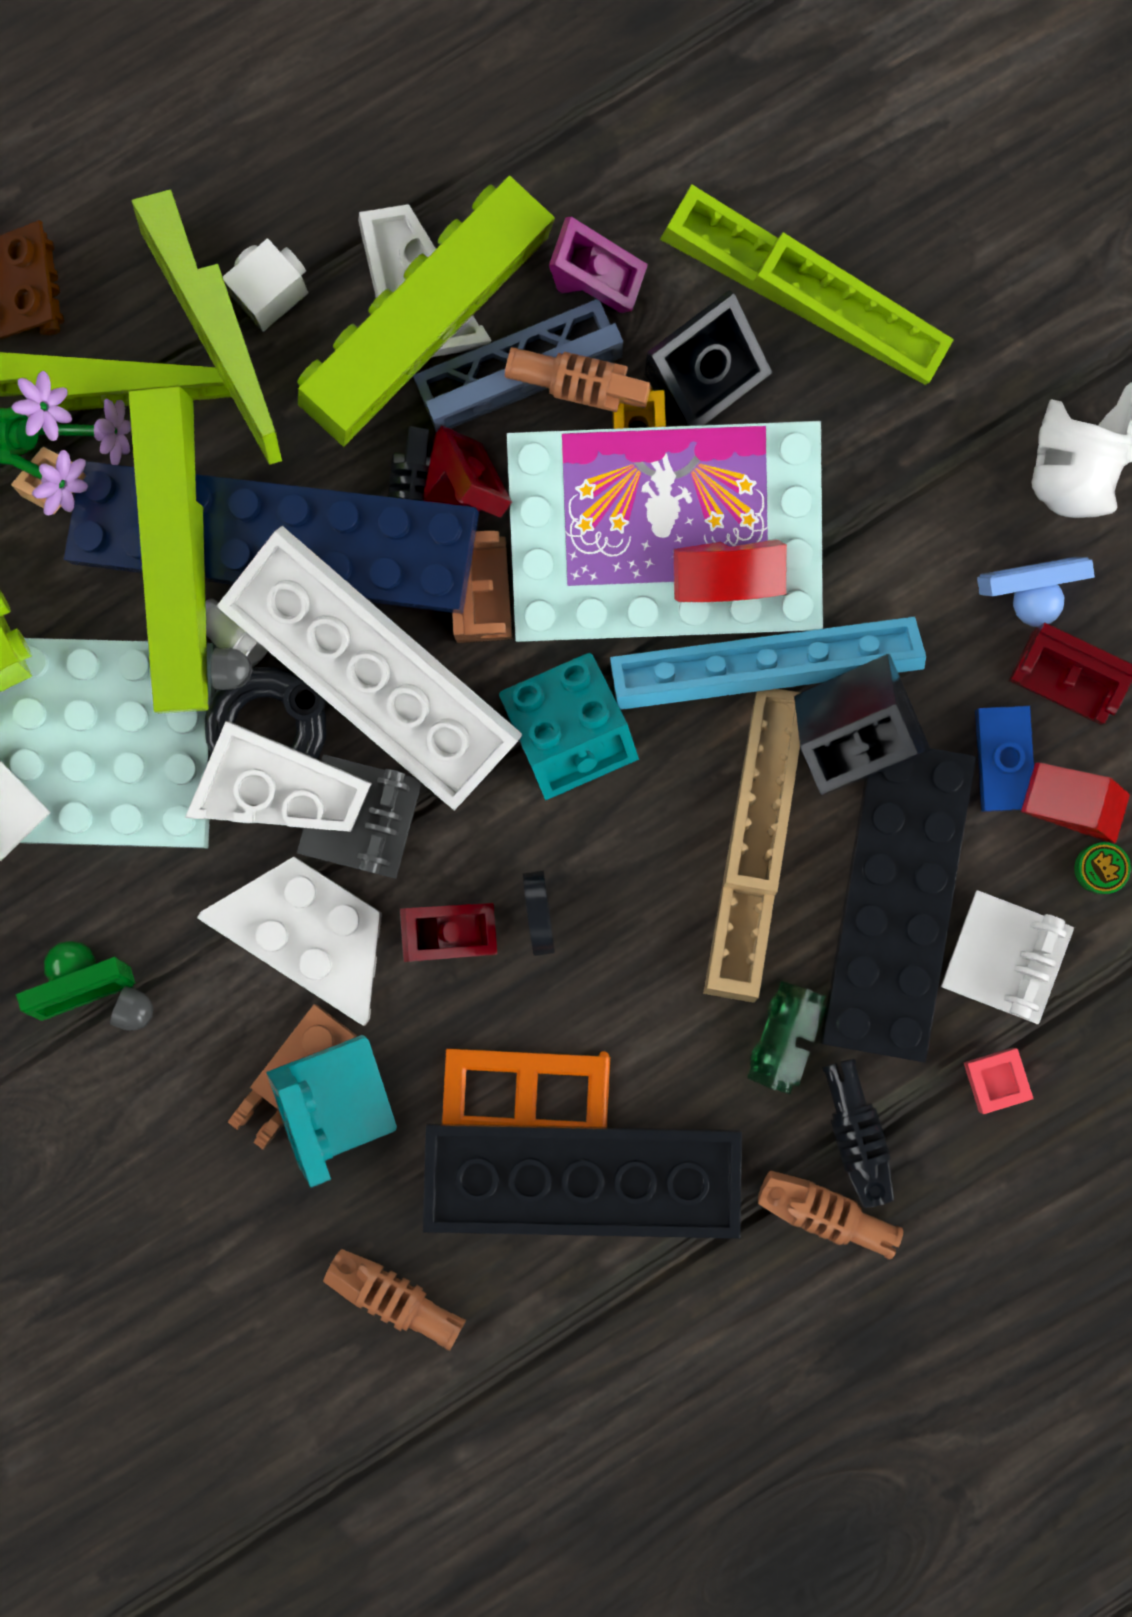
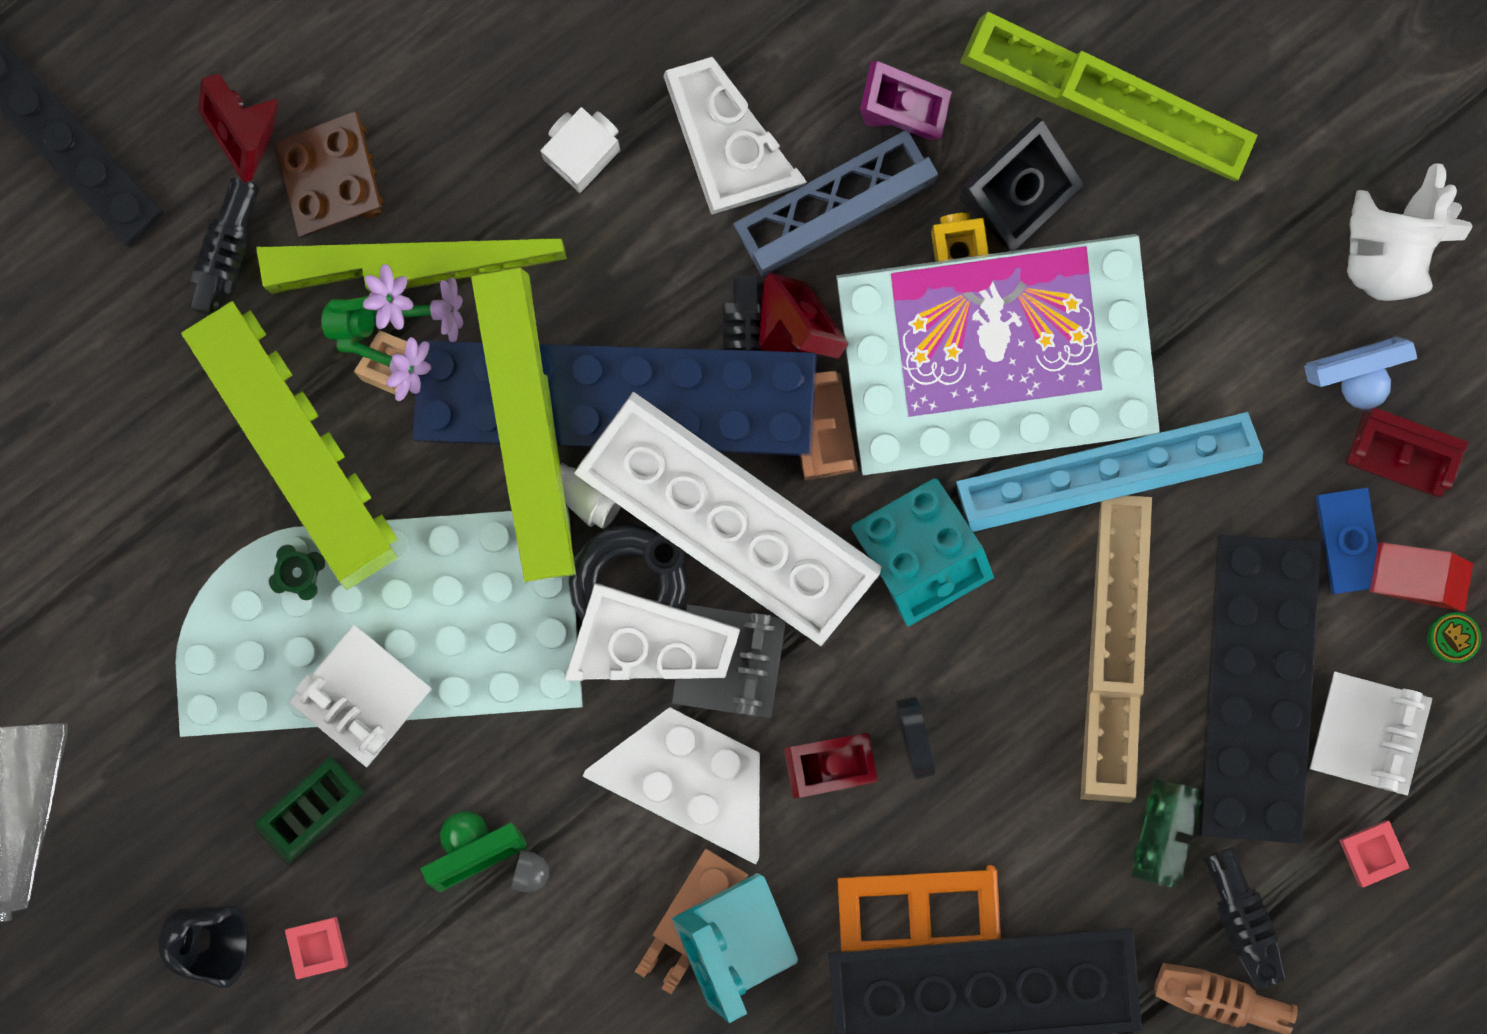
camera: 10 degrees left, 0 degrees up
lime slope [131,190,282,465] -> none
dark grey hinge [211,648,252,690] -> none
lime brick [297,175,555,447] -> none
nougat hinge [505,347,651,412] -> none
red slope [674,539,787,602] -> none
black slope [794,654,931,795] -> none

